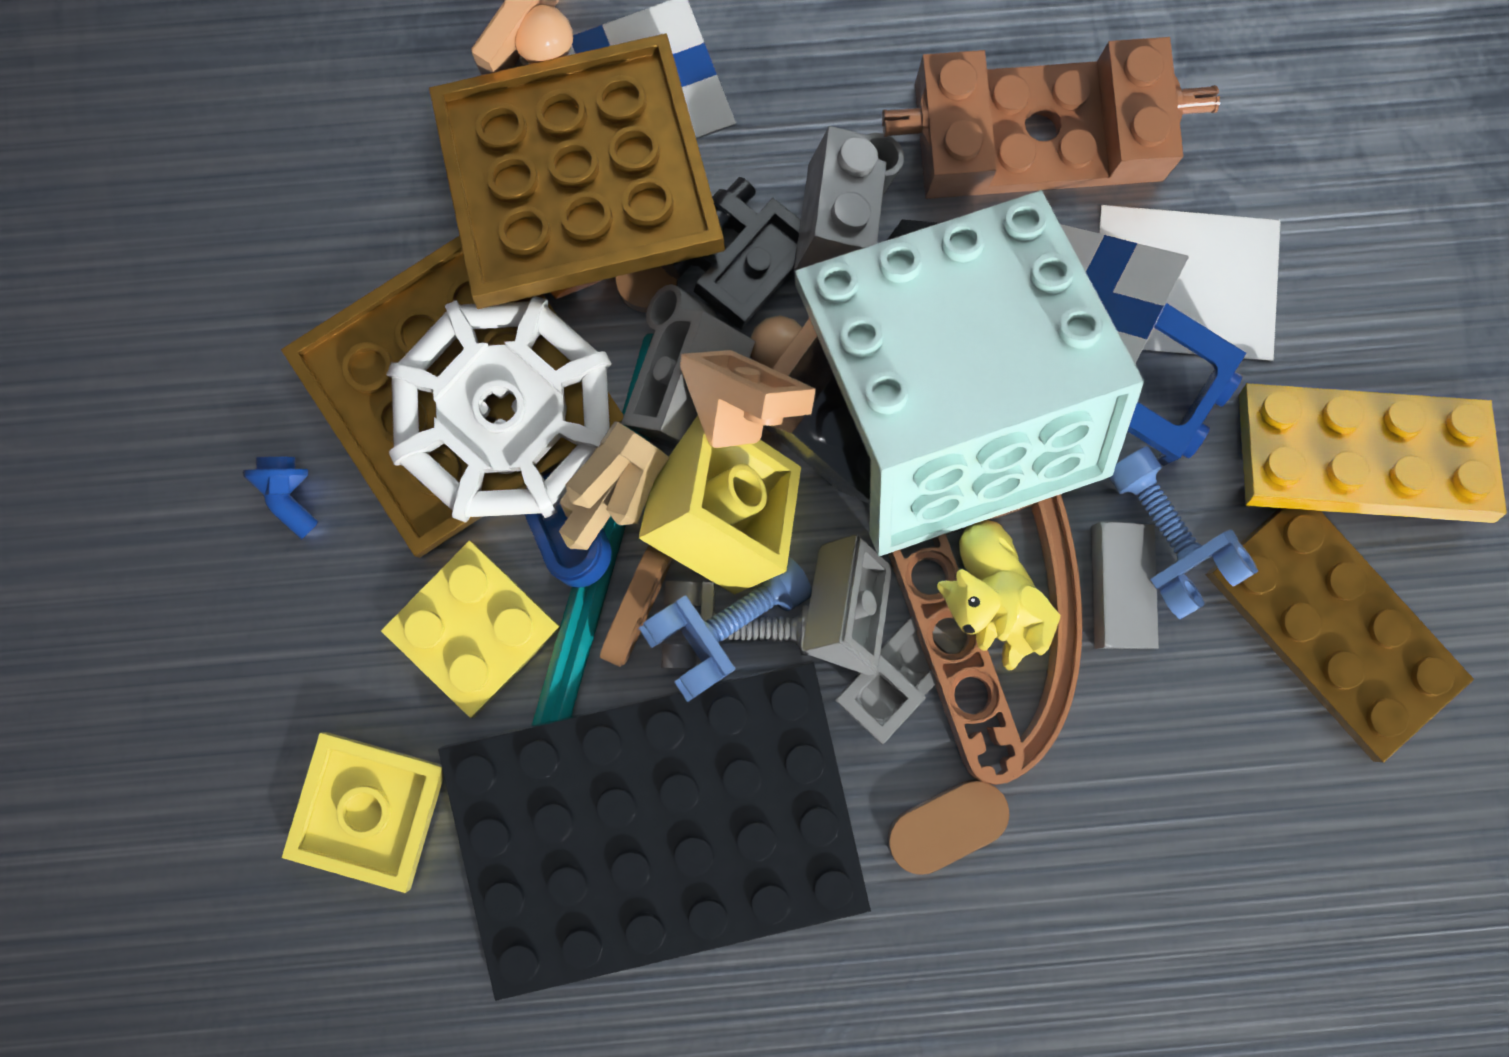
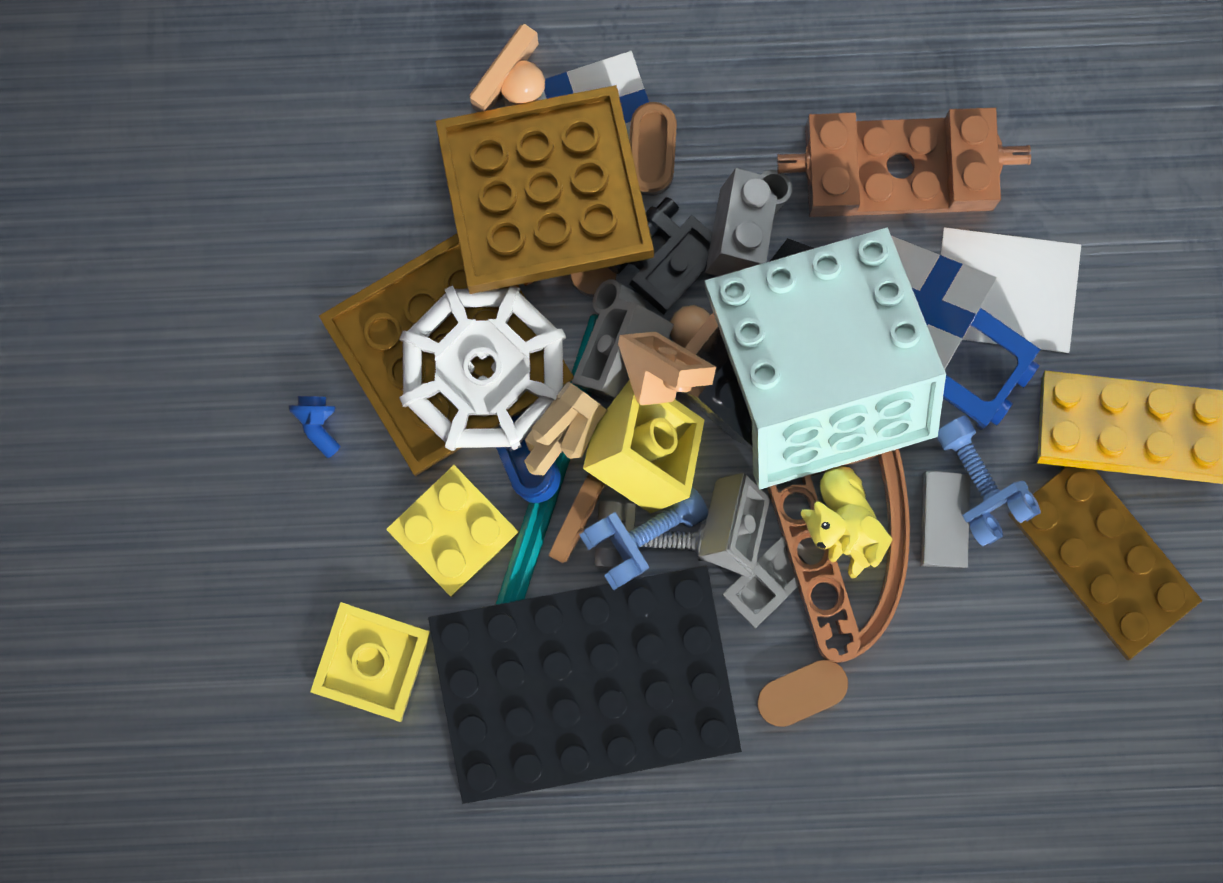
camera: 10 degrees right, 0 degrees up
none -> medium nougat tile [630,102,677,196]

